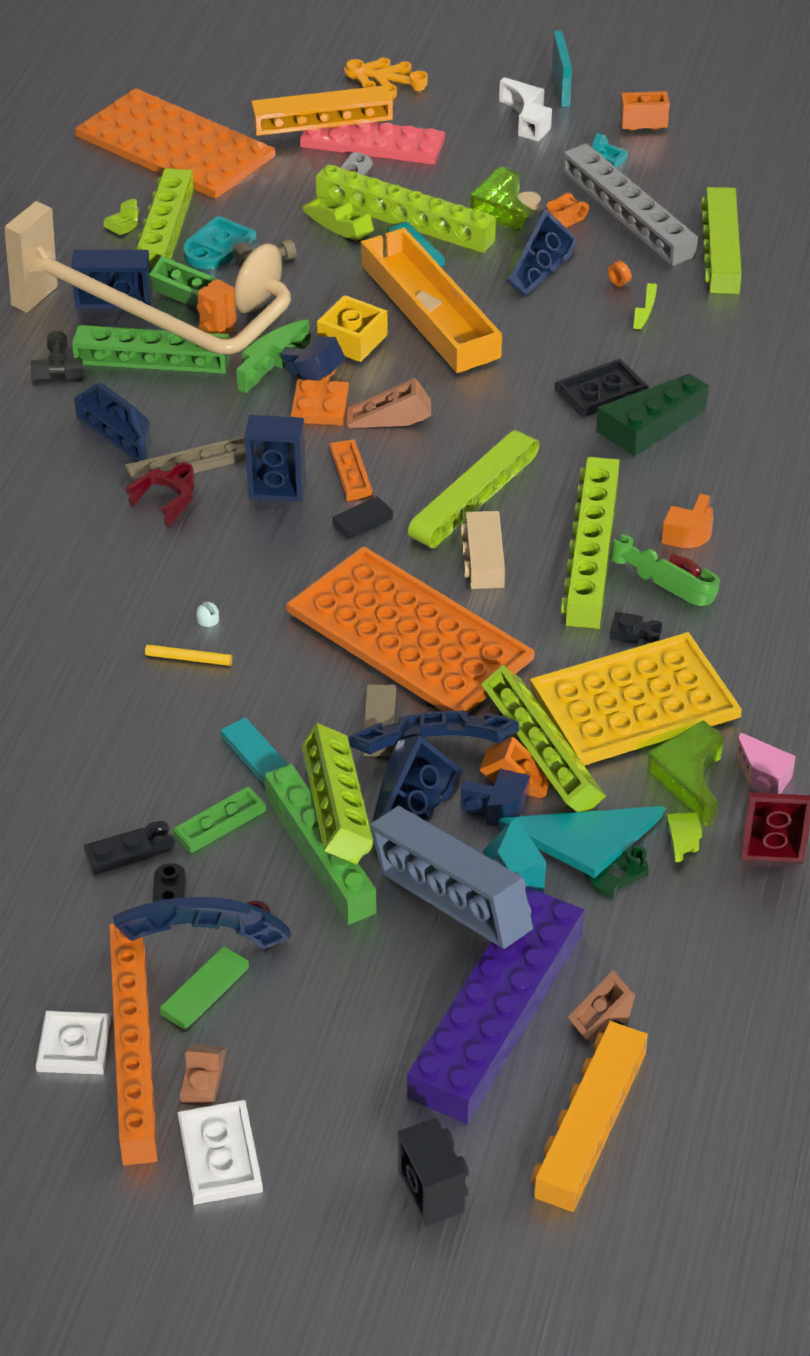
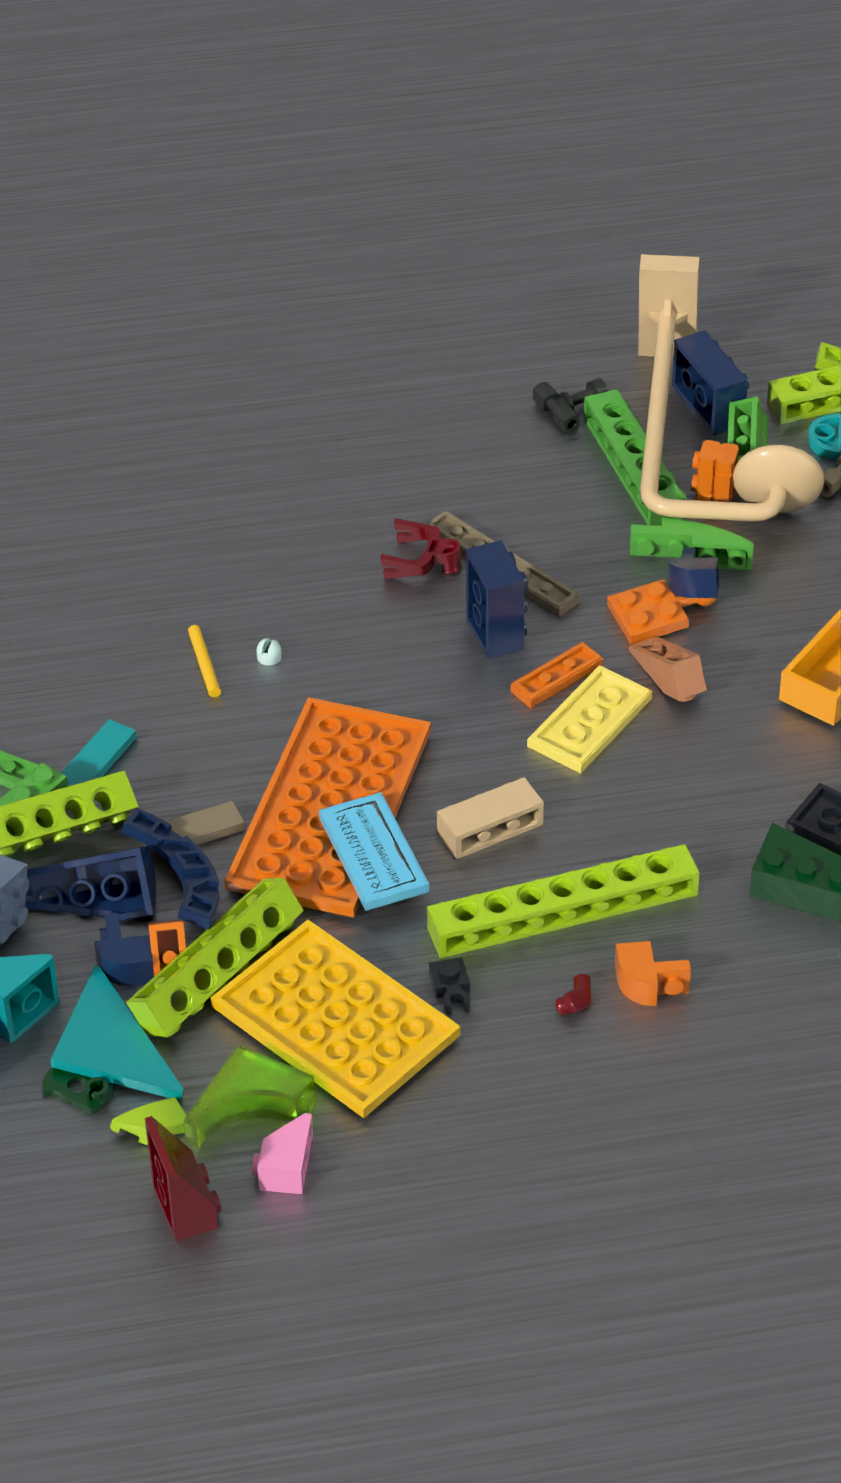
camera: 65 degrees right, 0 degrees up
dark blue wedge [74,382,151,462] -> none
yellow brick [317,295,388,362] -> none
black tile [332,496,393,539] -> none
lime beam [407,430,540,548] -> none
bright green piece [610,534,720,606] -> none
none -> medium azure tile [319,792,429,911]
none -> light yellow tile [527,665,653,774]

